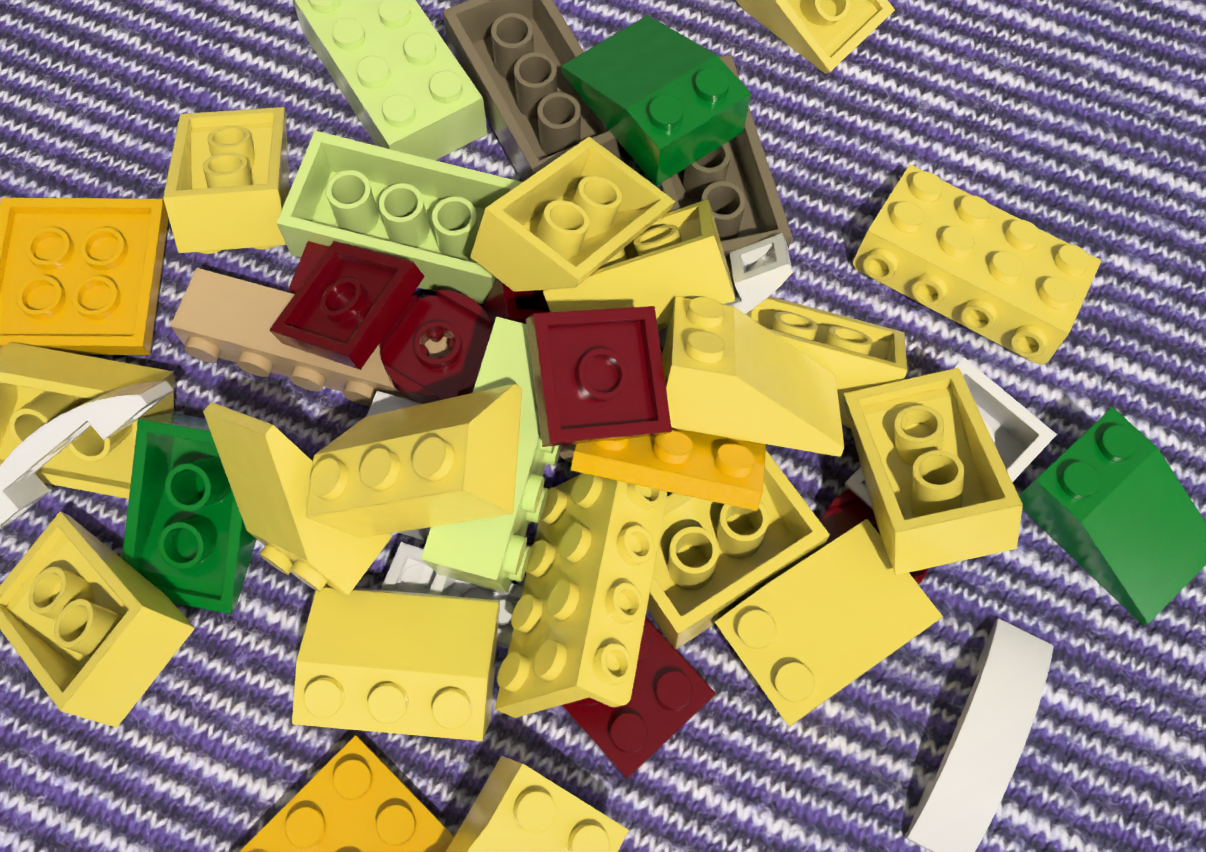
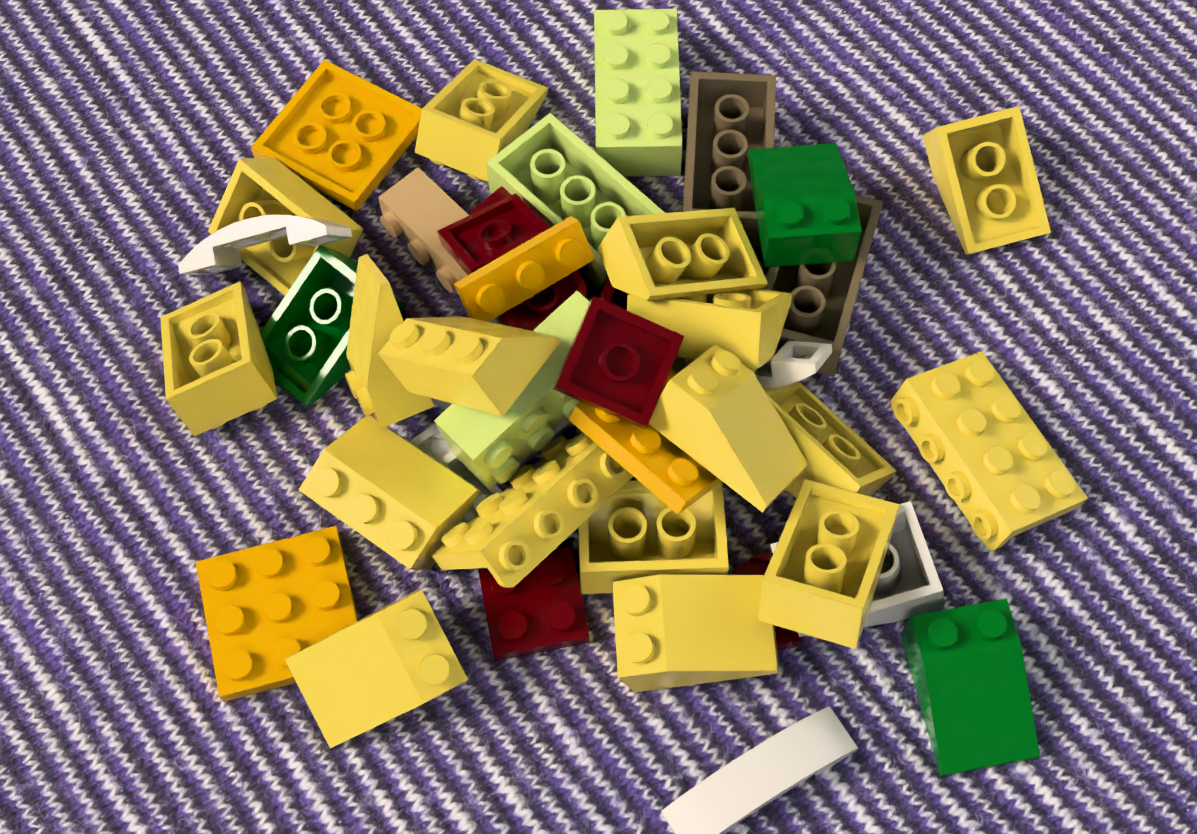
camera: 35 degrees right, 5 degrees down
none -> yellow plate [454,216,595,322]

